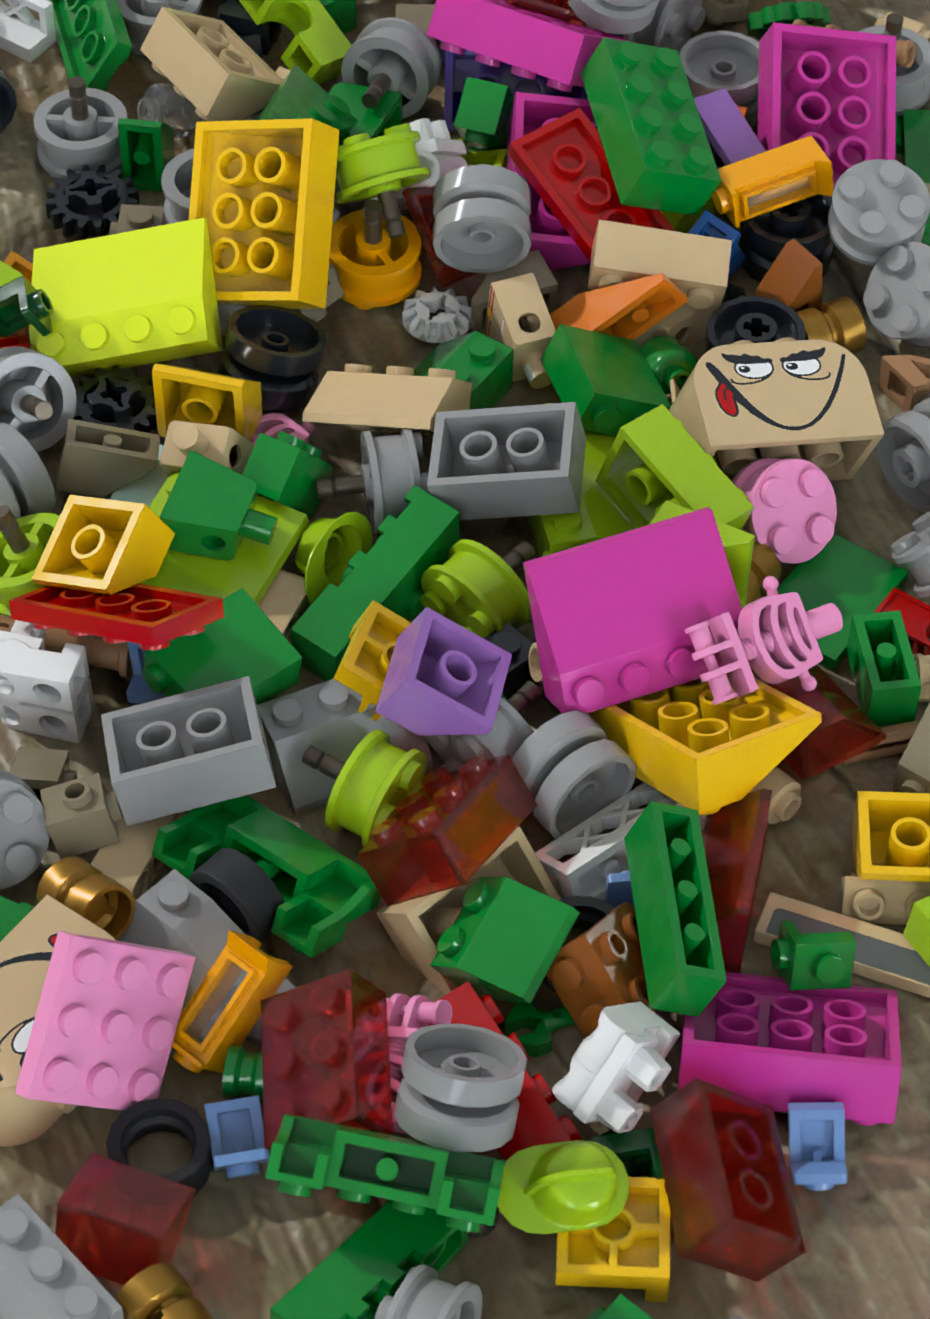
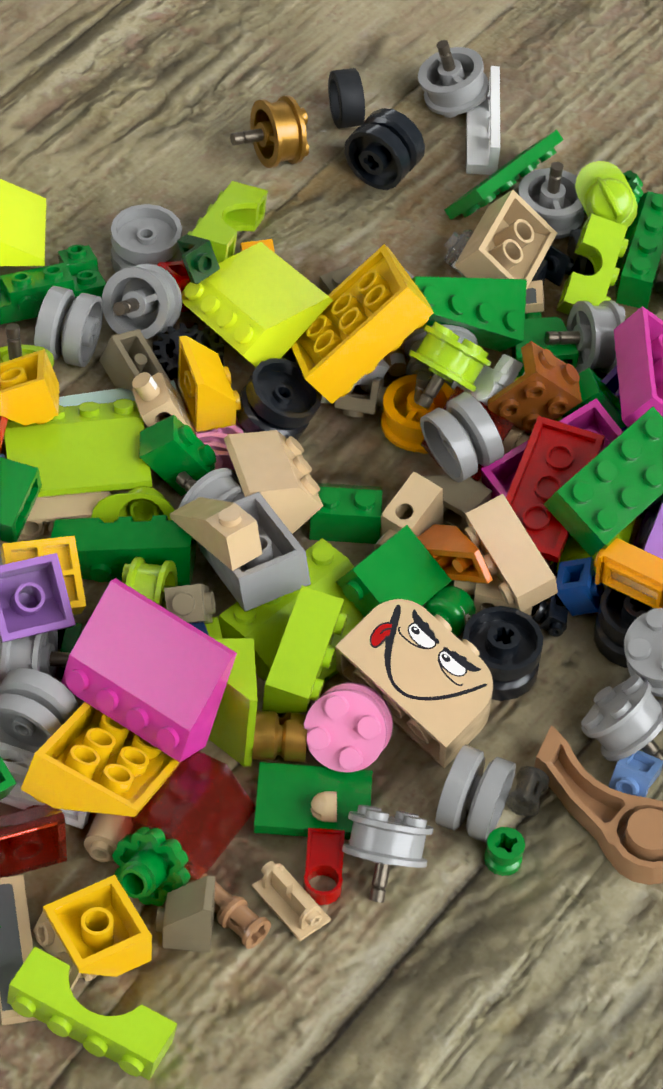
camera: 55 degrees right, 0 degrees up
light grey wheel [33,76,128,179] -> none
black gear [45,165,140,240] -> none
green slope [118,118,175,192] -> none
green torso [160,451,278,561] -> none
white gear [402,286,471,343] -> none
bright pink torso [684,576,843,706] -> none
dark orange slope [754,238,822,312] -> none
pearl gold wheel [796,296,867,354] -> none
green brick [846,611,921,727] -> none
none -> green plant [112,826,190,906]
none -> dark tan brick [164,584,216,624]
none -> tan slope [170,497,263,571]
none -> tan hinge [311,791,337,822]
none -> dark orange bracket [487,341,582,434]

